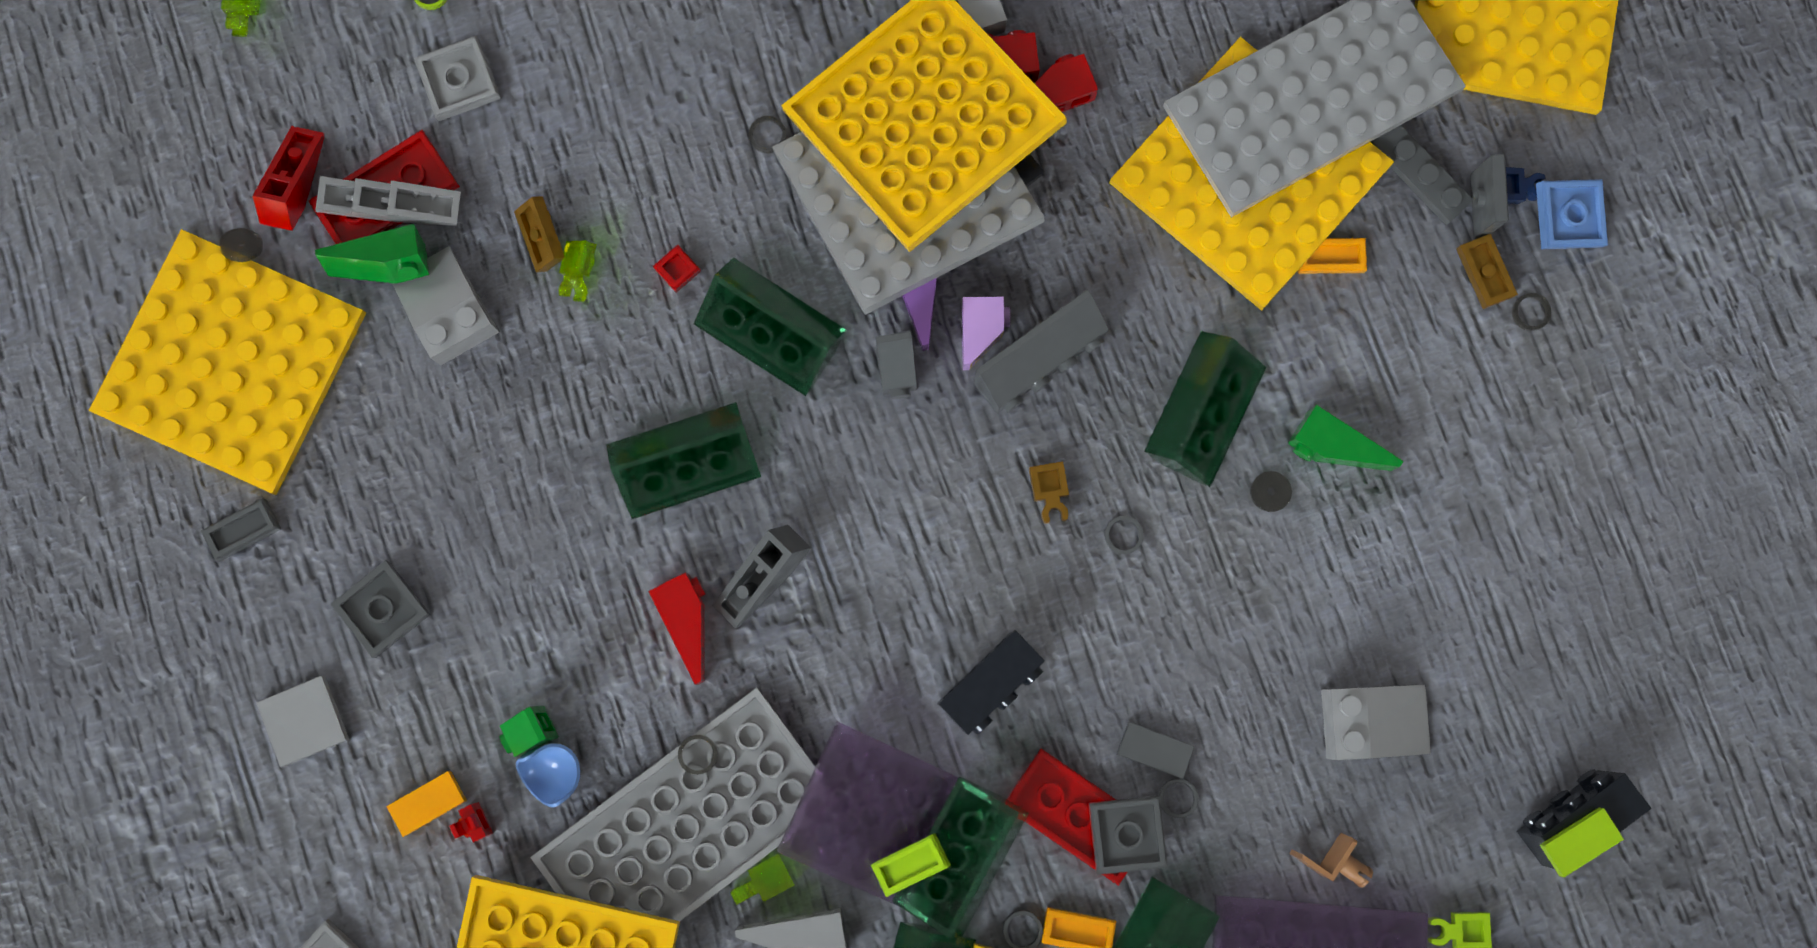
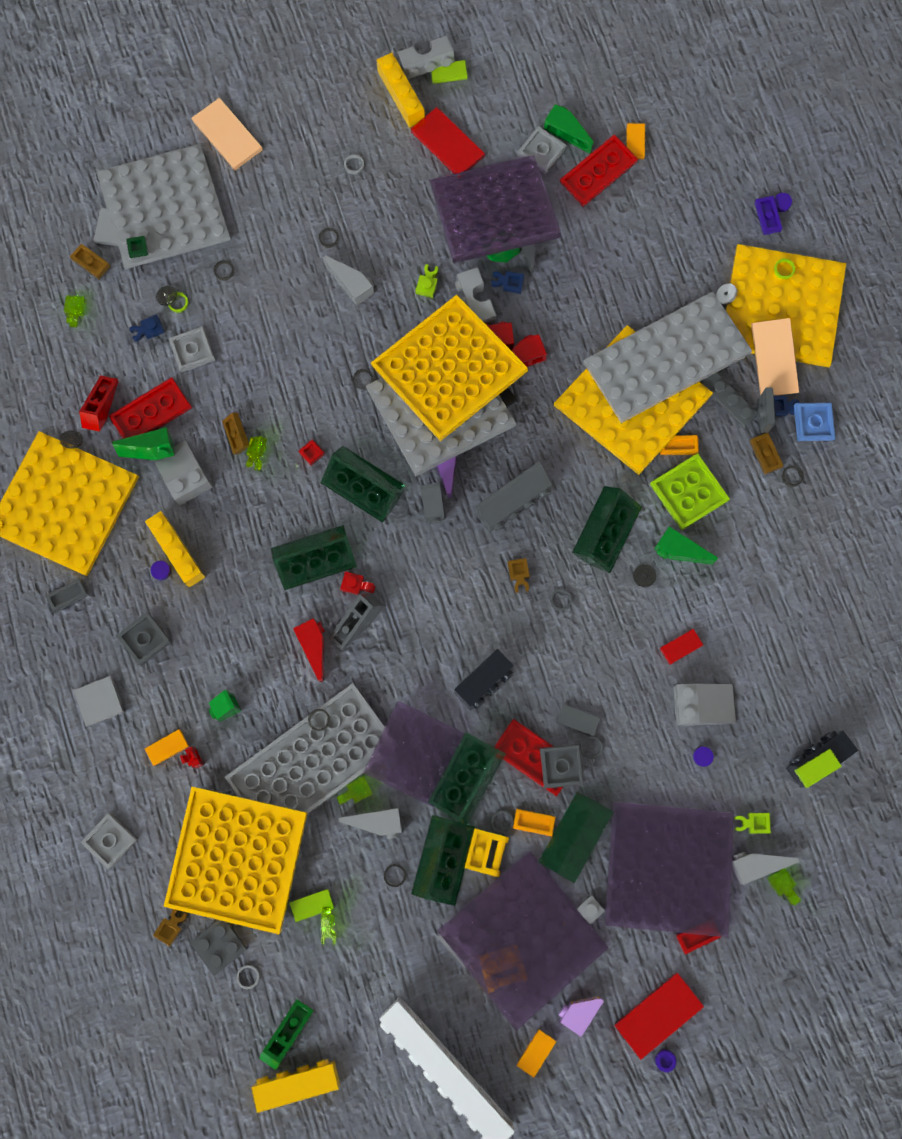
camera: 10 degrees right, 5 degrees down
light grey slope [316,176,461,226] -> none
medium blue helmet [516,744,580,807] -> none
lime tile [871,833,951,897] -> none
lavender slope [962,297,1010,370] -> none
medium nougat bracket [1289,833,1373,888] -> none
none -> dark blue plate [129,314,165,342]
none -> yellow brick [145,511,205,588]
none -> dark purple tile [150,561,171,581]
none -> red plate [340,571,376,596]
none -> lime plate [650,453,730,531]
none -> red tile [659,629,703,665]
none -> dark purple tile [693,747,714,767]
none -> light nougat tile [751,318,799,396]

